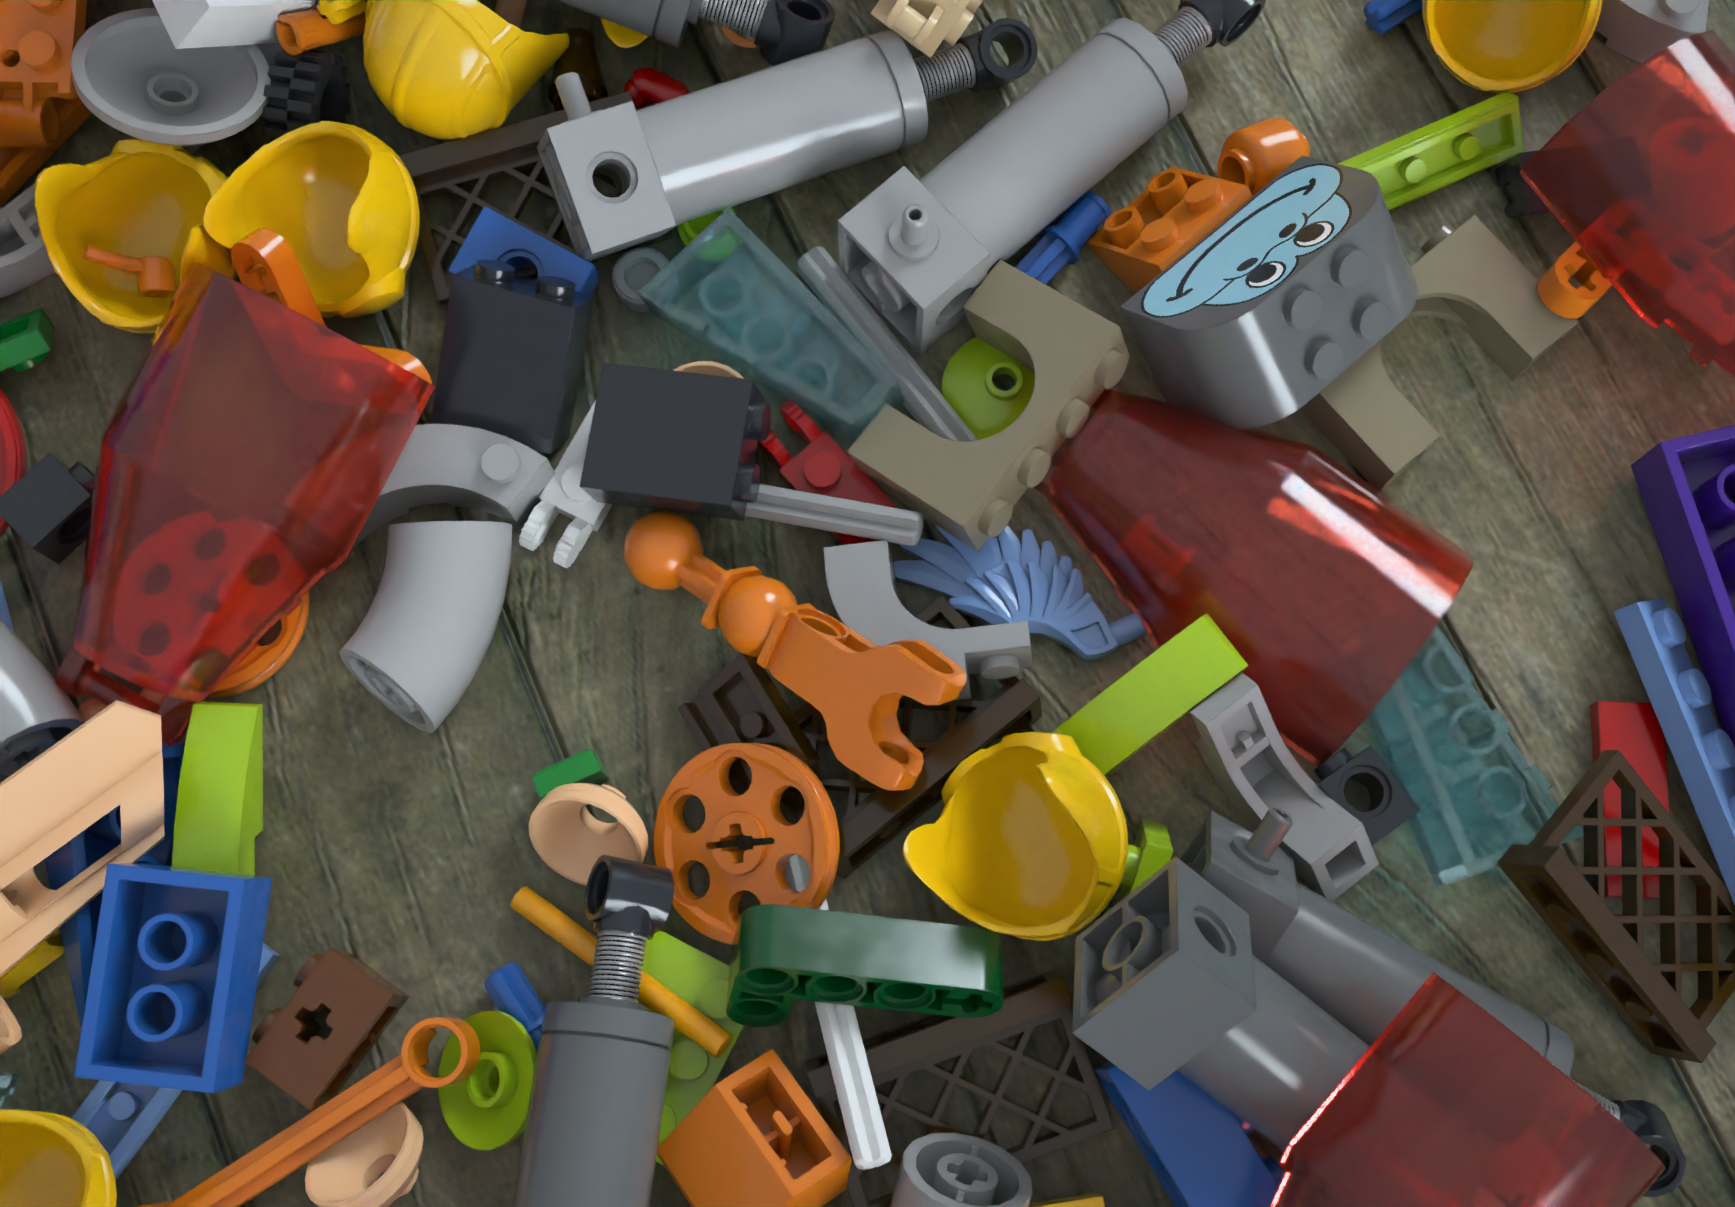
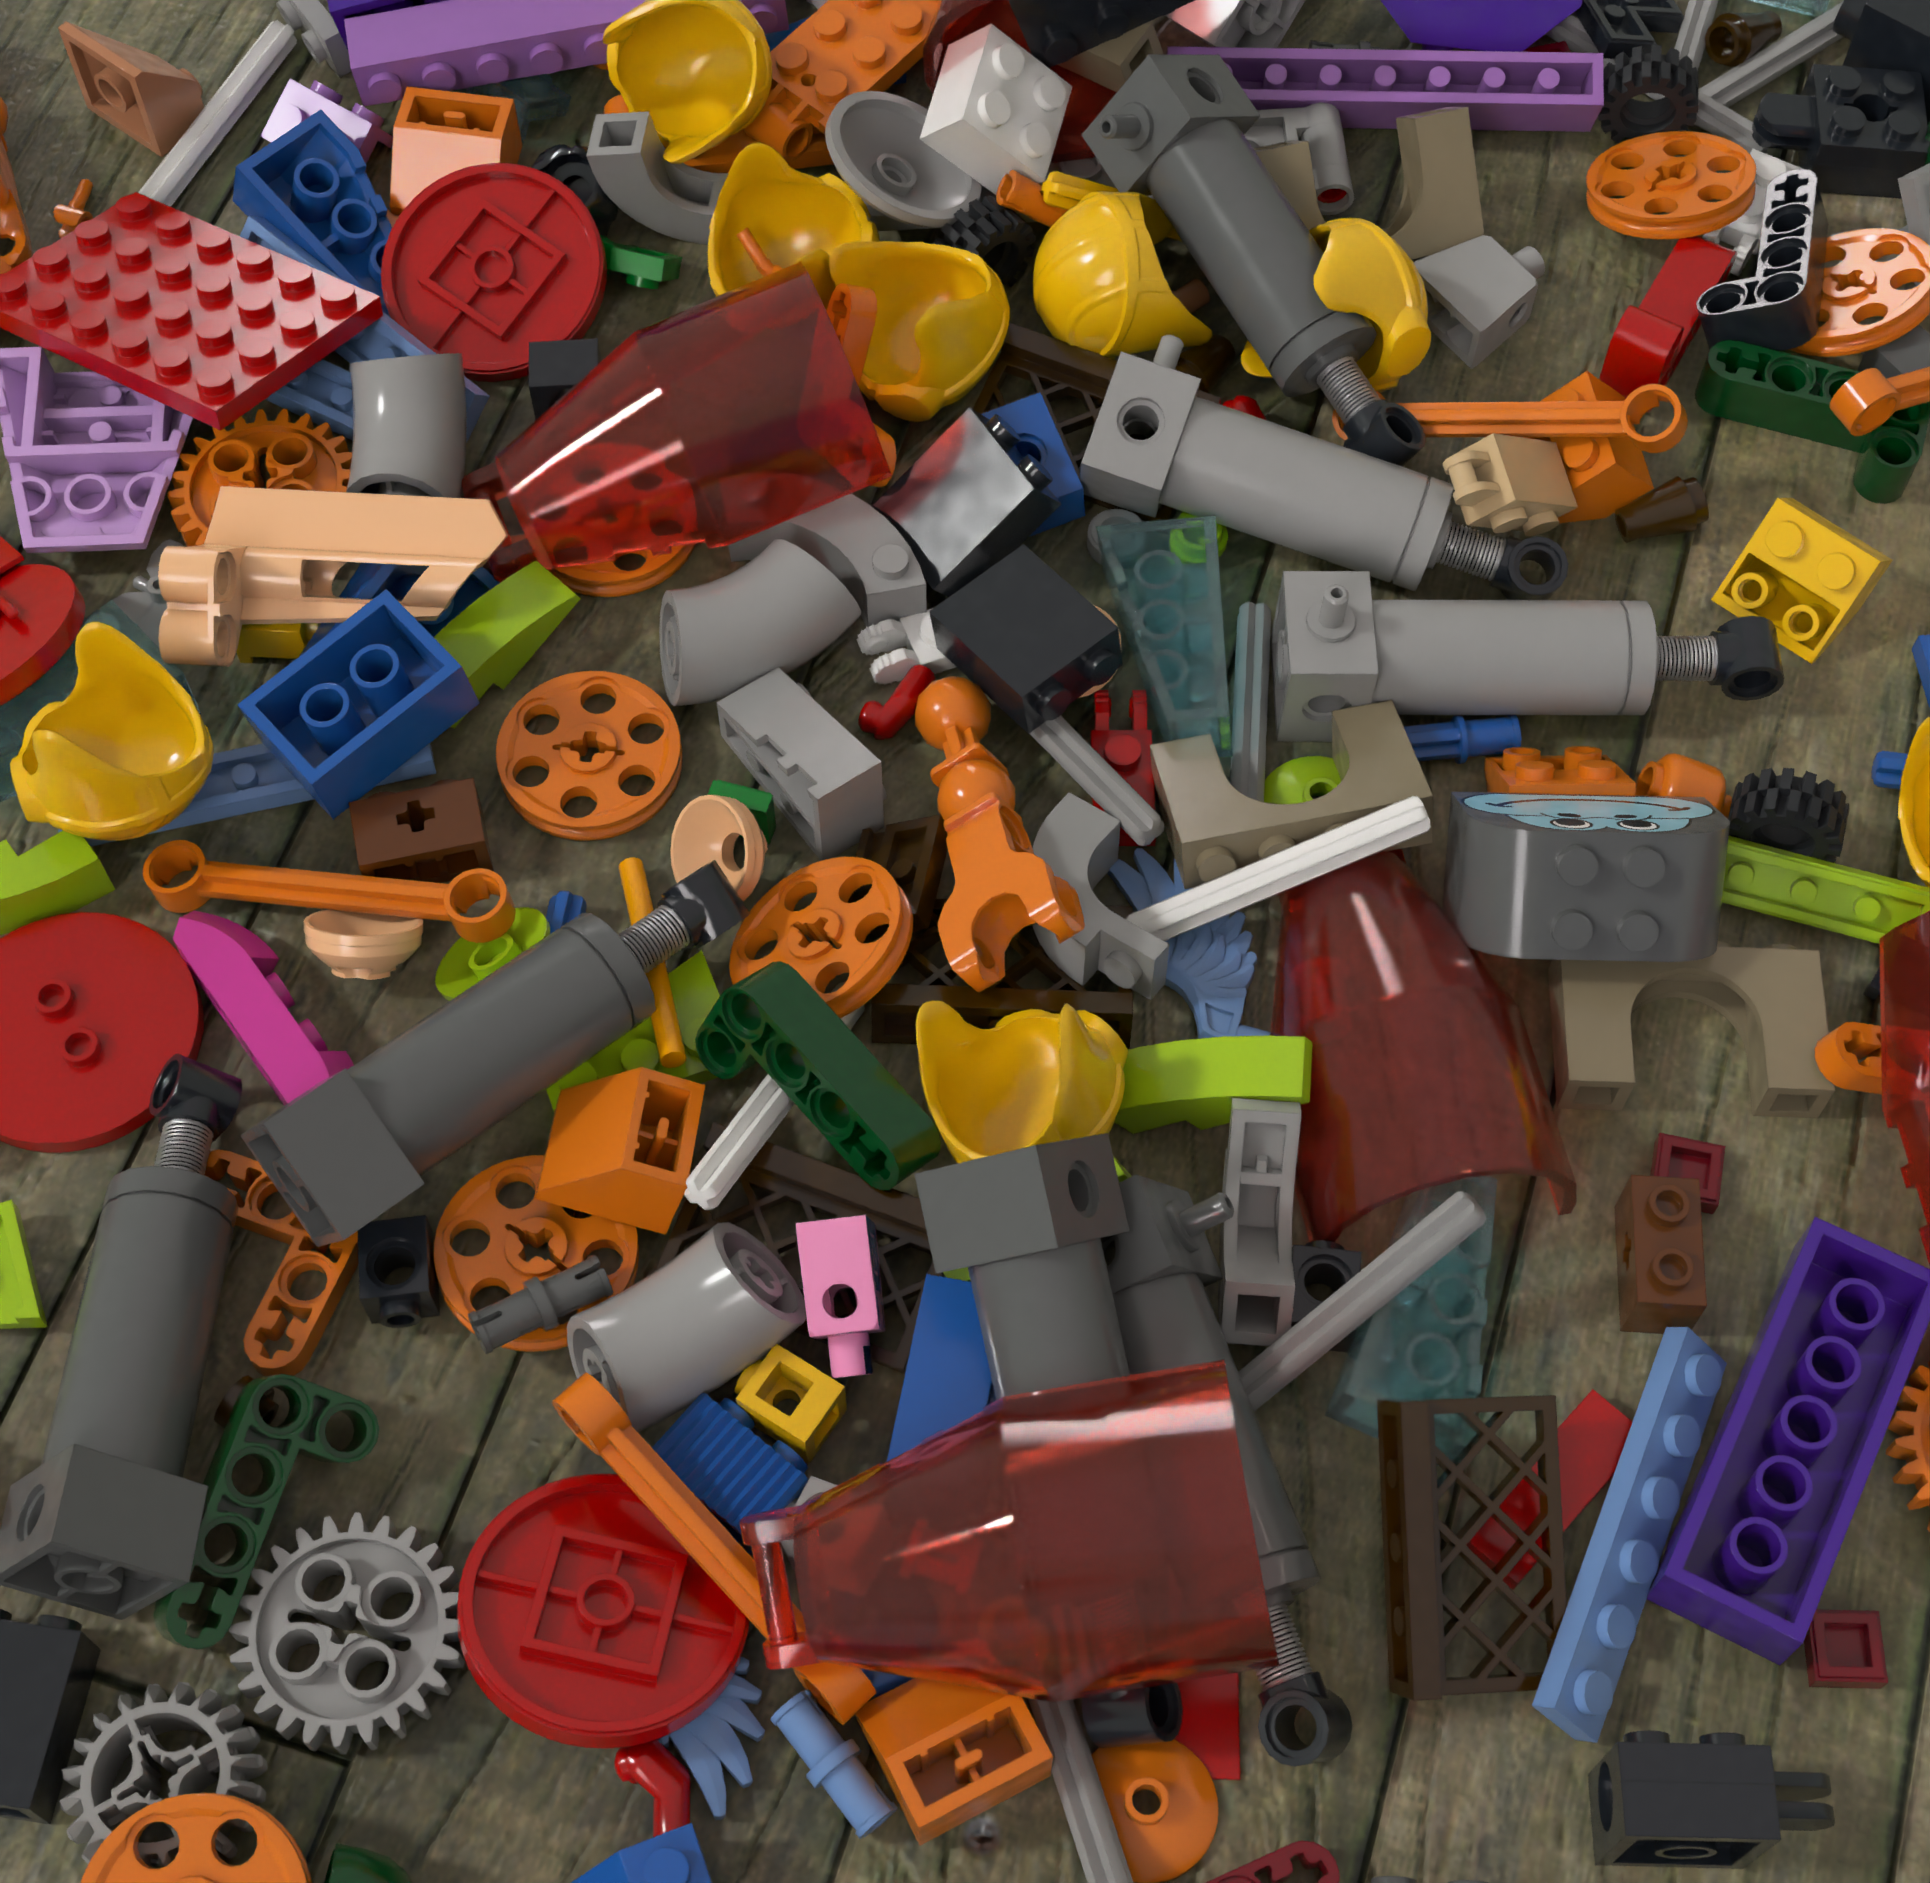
camera: 40 degrees right, 15 degrees down
none -> orange wedge [496,671,683,841]
none -> light grey wedge [717,667,887,861]
none -> bright pink torso [795,1215,885,1378]
none -> red arm [858,665,936,740]
none -> white axle [1126,796,1431,941]
none -> light grey axle [1238,1191,1486,1411]
none -> reddish brown brick [1615,1175,1707,1334]
none -> dark red tile [1650,1133,1726,1214]
none -> black tyre [1728,768,1849,863]

